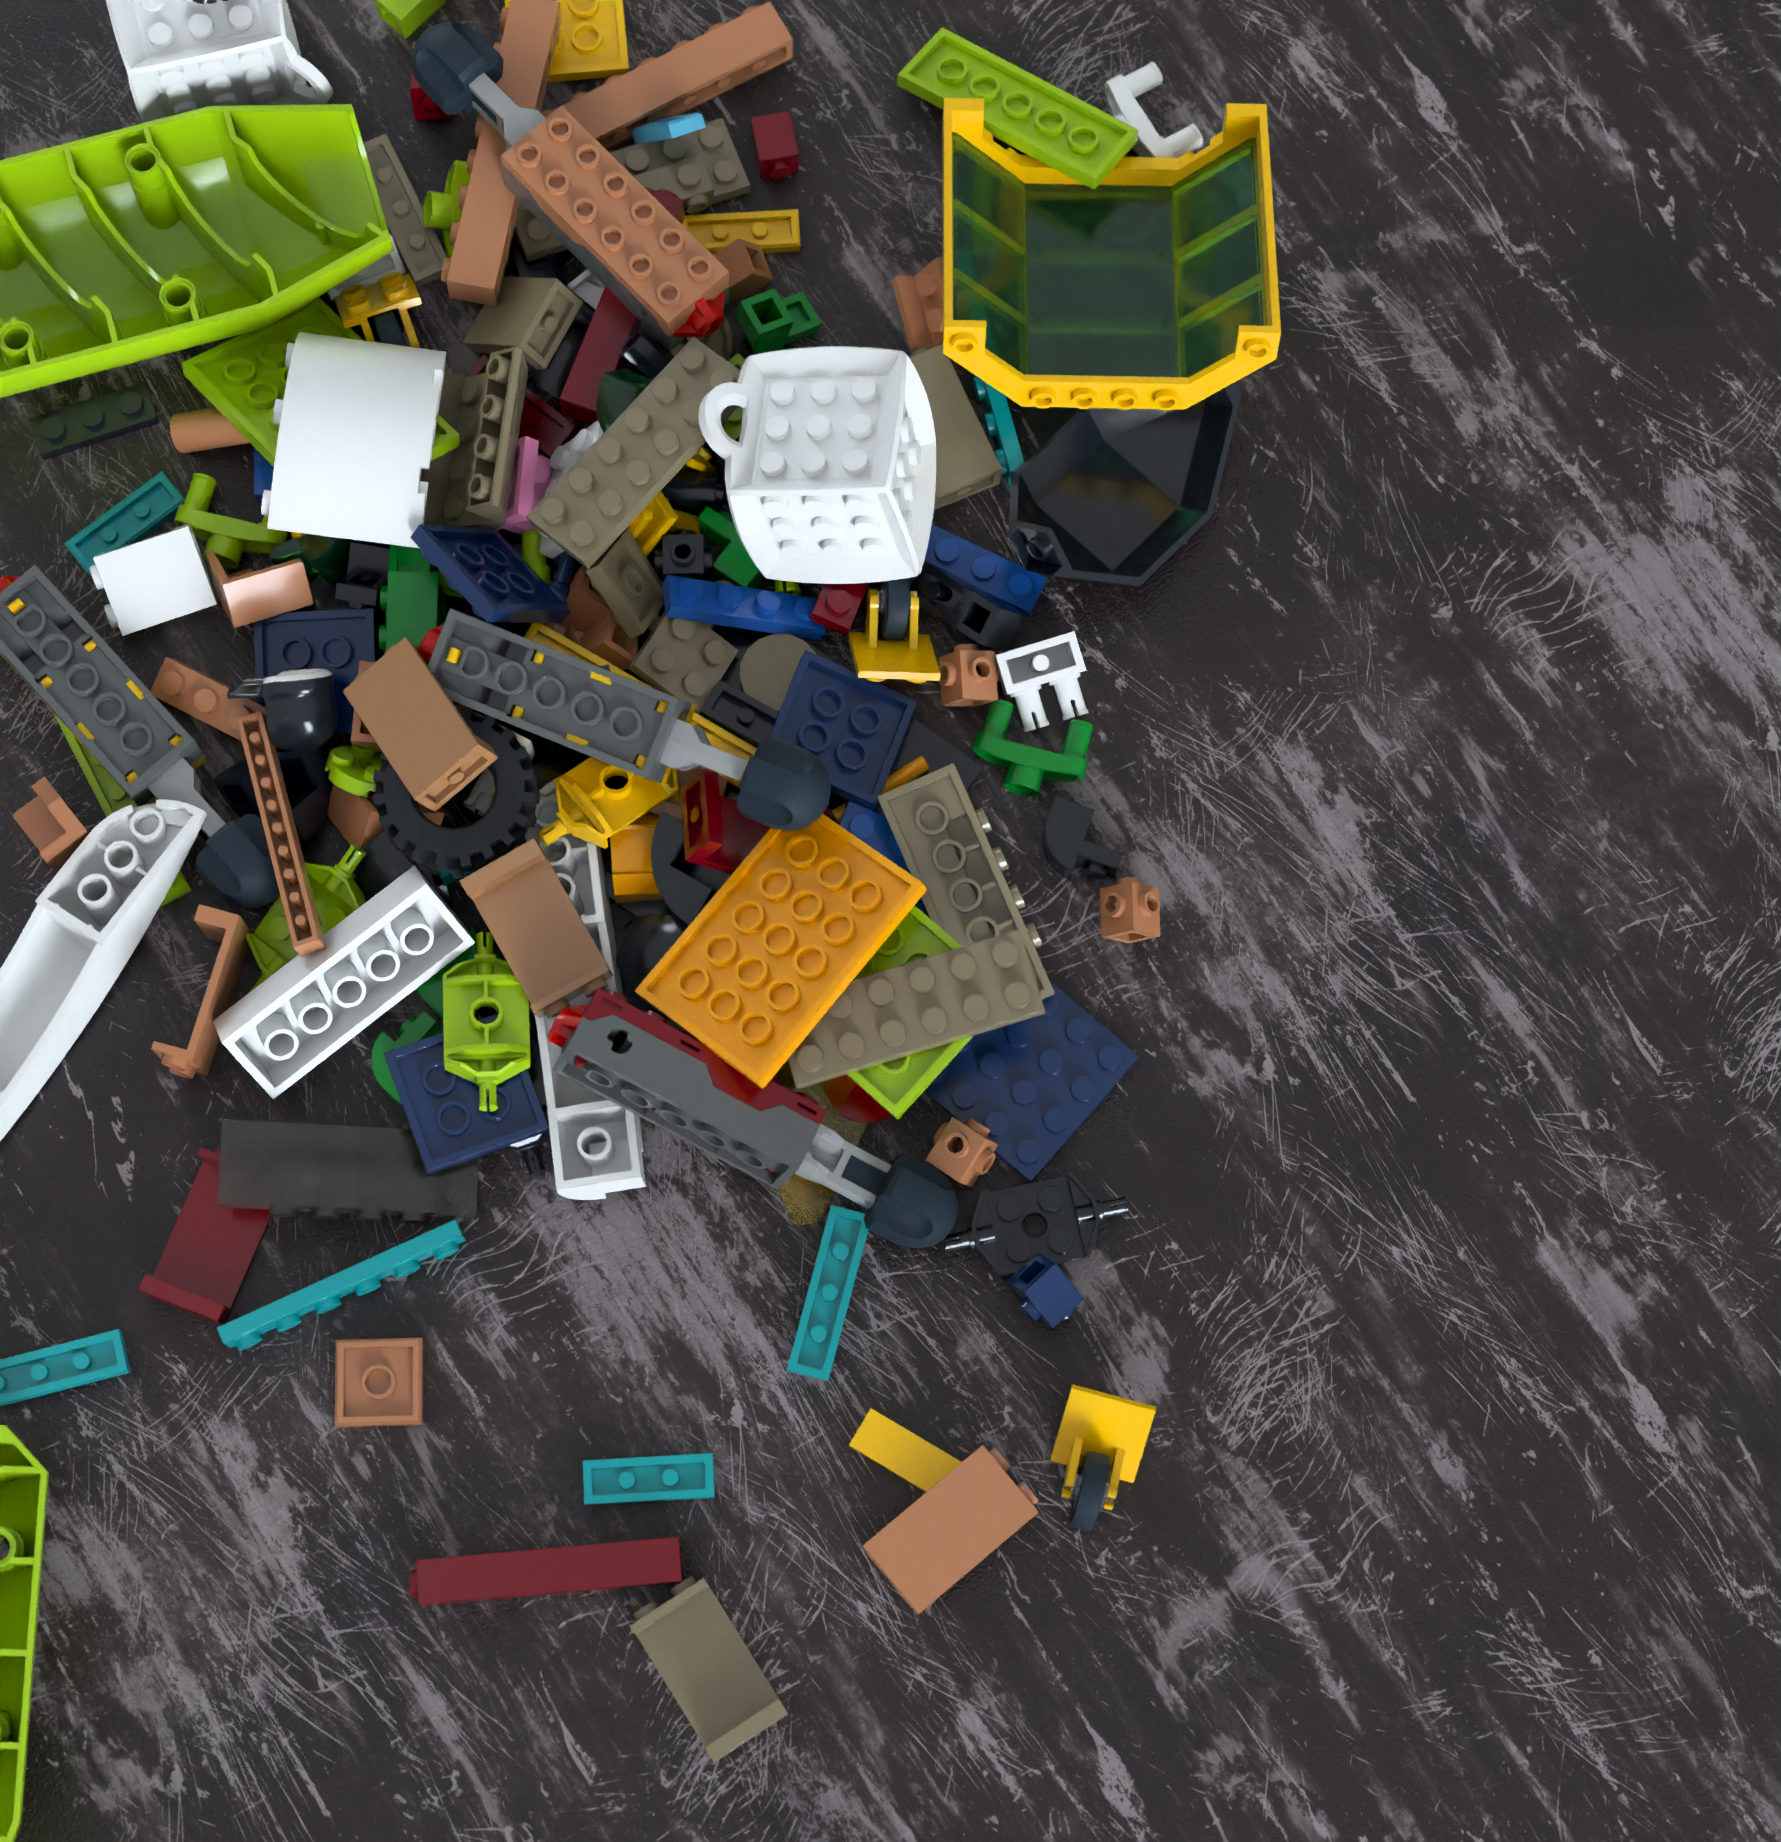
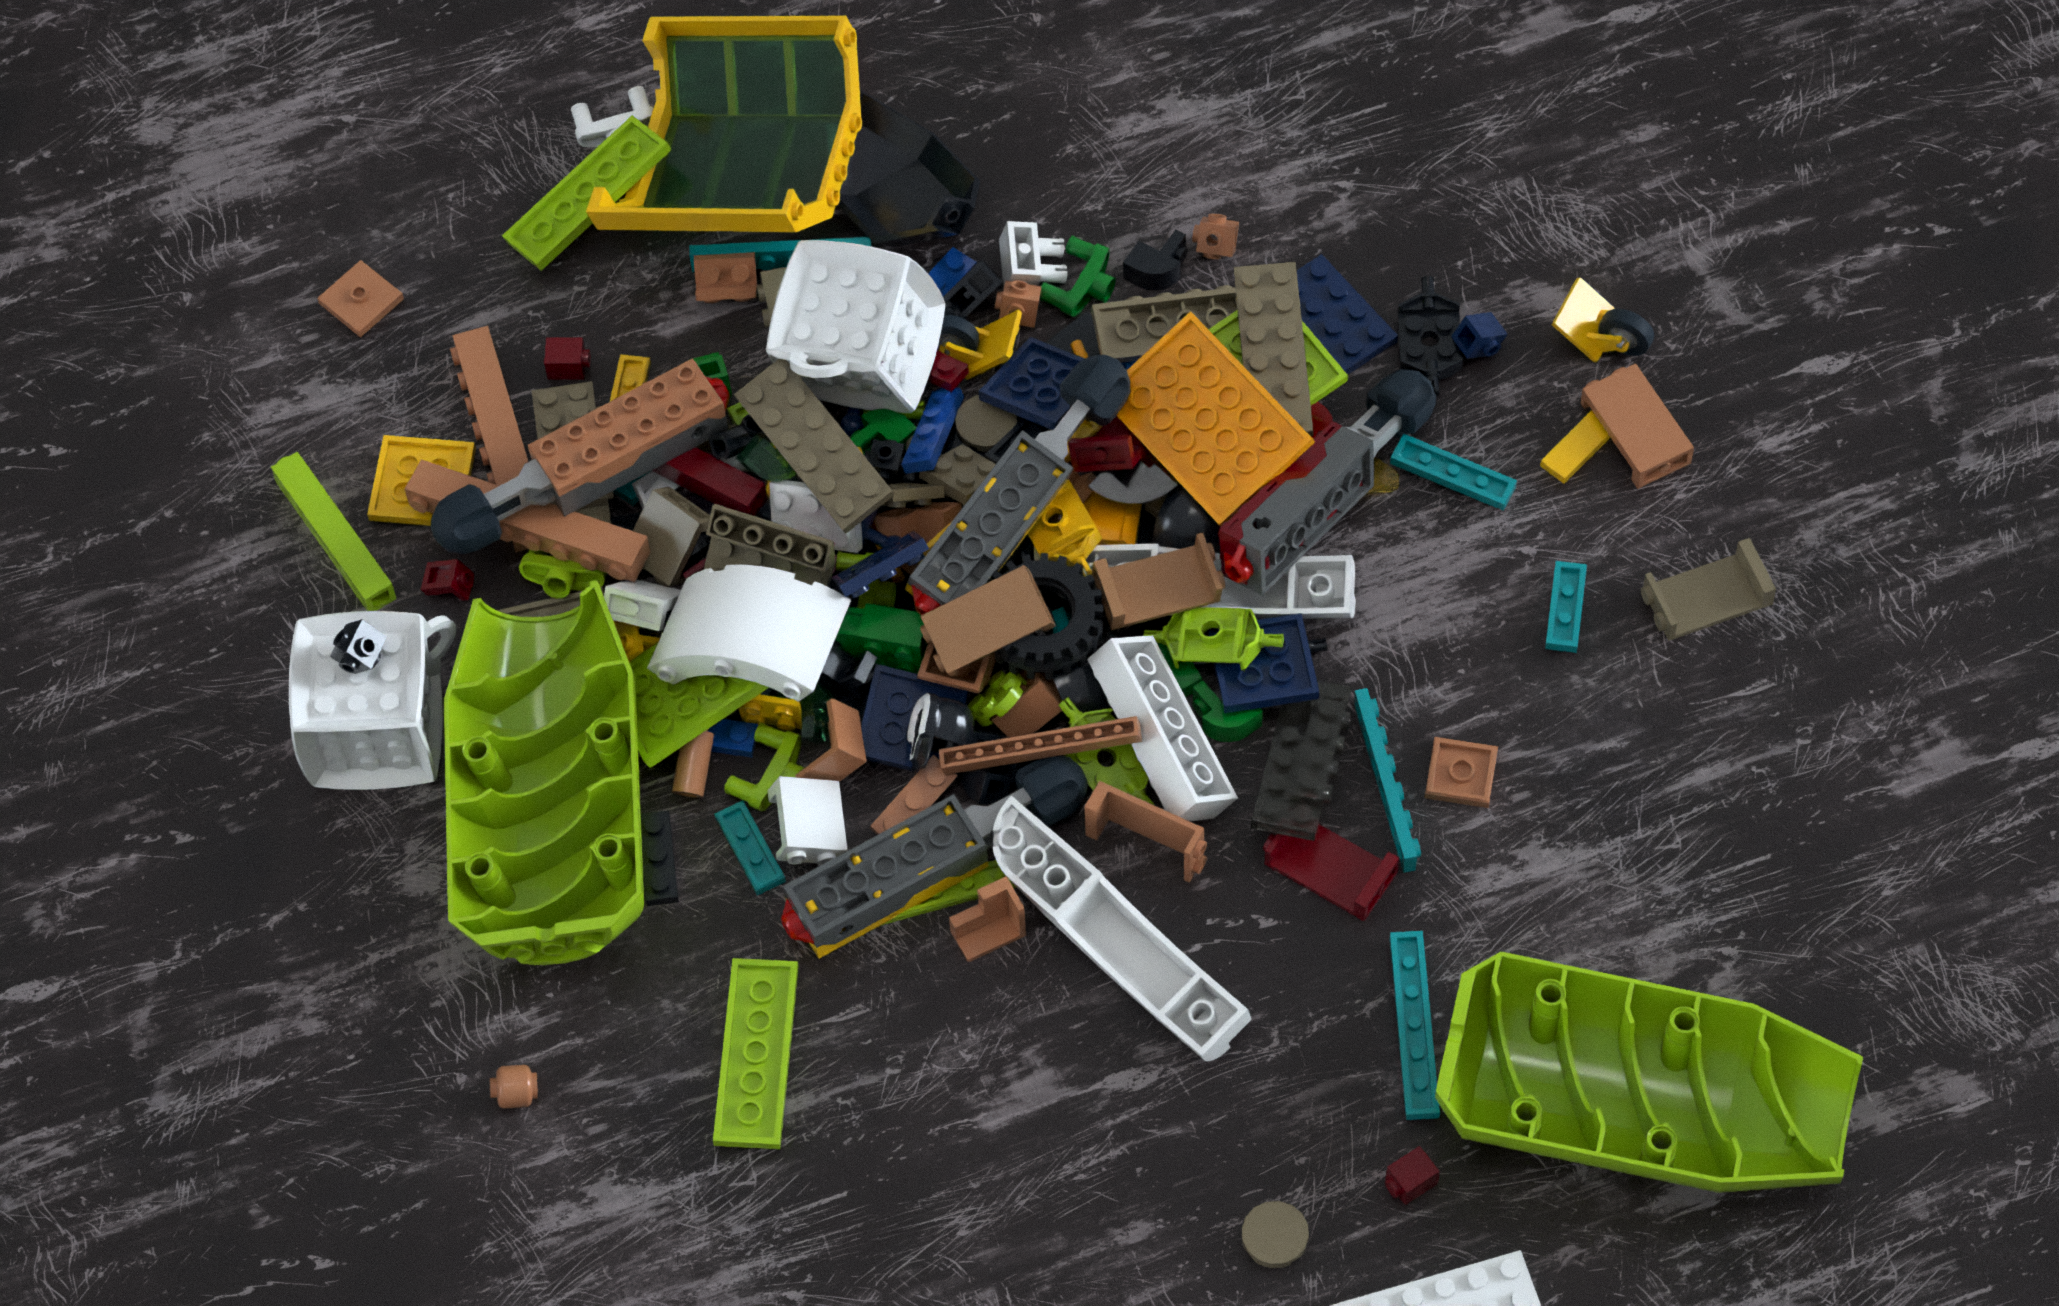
camera: 70 degrees left, 15 degrees down
dark red brick [409,1537,683,1606] -> none
medium azure tile [632,112,706,144] -> none
nougat brick [925,1117,999,1187] -> none
none -> white panel [604,579,681,631]

